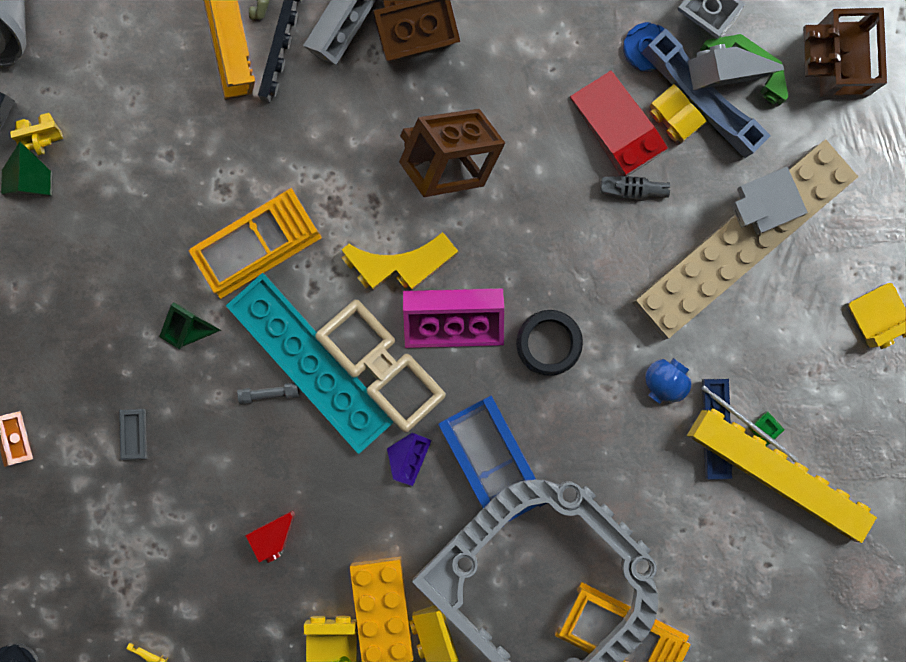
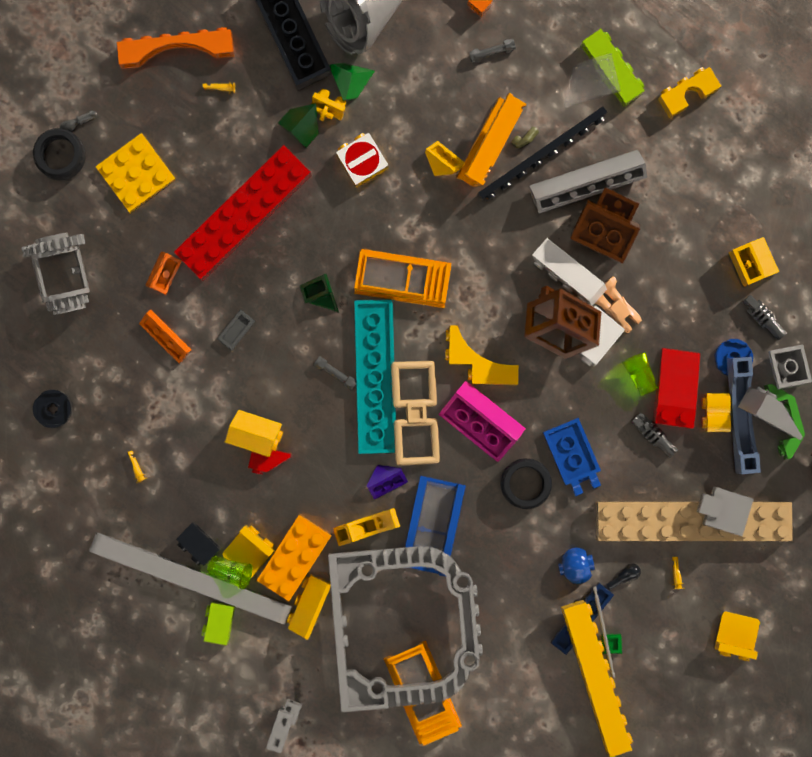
camera: 40 degrees right, 0 degrees up
none -> orange plate [139,310,191,364]
none -> red brick [174,145,312,281]
none -> yellow brick [225,410,283,457]
none -> green slope [329,63,375,101]
none -> yellow arch [333,508,400,546]
none -> piece [336,133,389,188]
none -> yellow slope [425,141,466,176]
none -> white brick [532,238,607,306]
none -> blue tile [543,418,601,496]
none -> white slope [580,305,625,366]
none -> light nougat piece [595,276,642,333]
none -> black piece [606,563,641,591]
none -> clear neon green plant [621,352,658,396]
none -> yellow piece [672,557,684,589]

